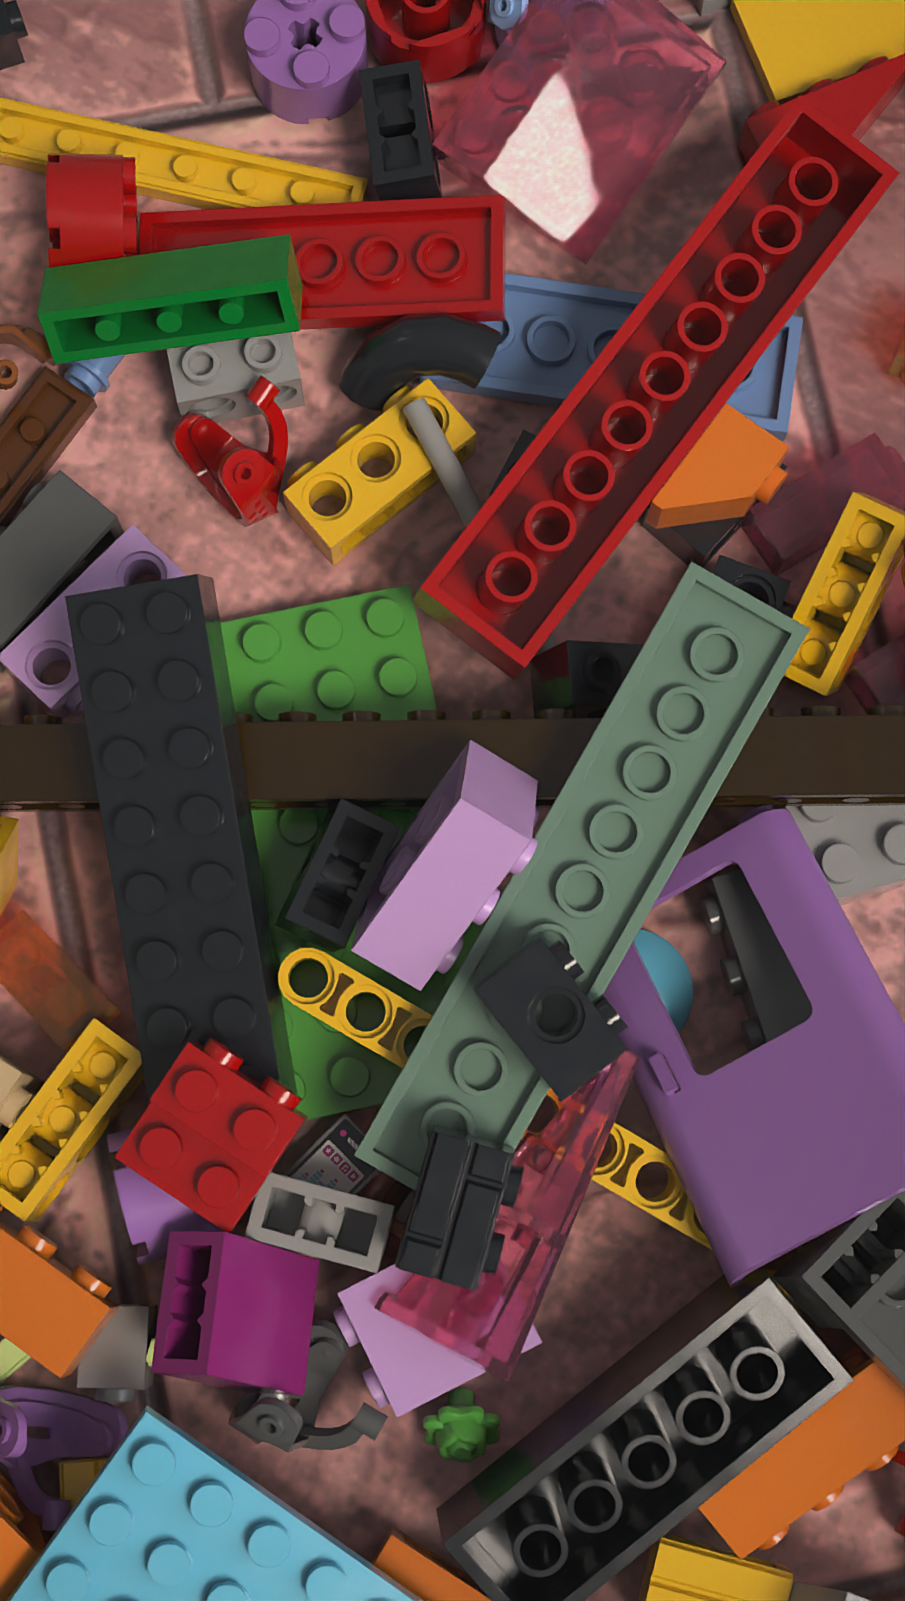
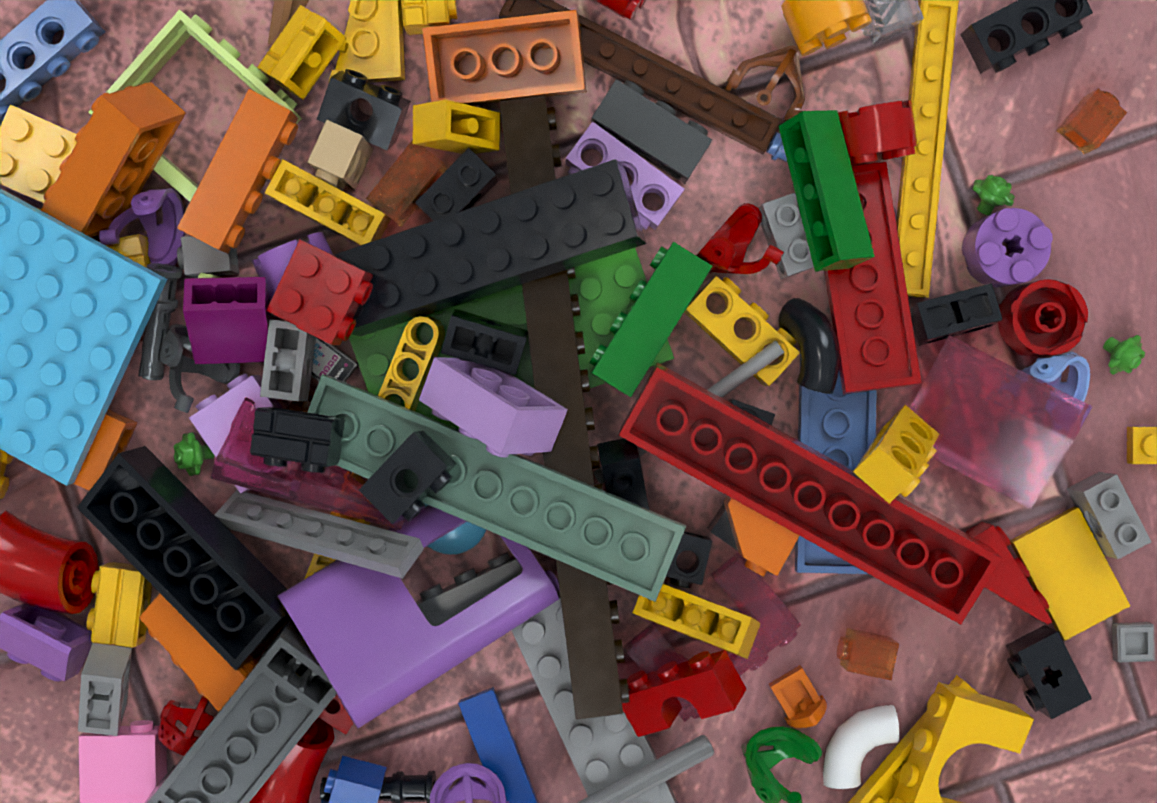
camera: 80 degrees right, 10 degrees up
none -> dark grey pin [138,263,183,380]
none -> light grey plate [214,490,424,579]
none -> black brick [415,148,498,221]
none -> green brick [589,242,713,397]
none -> yellow brick [853,405,939,504]
none -> bright green plant [972,175,1015,215]

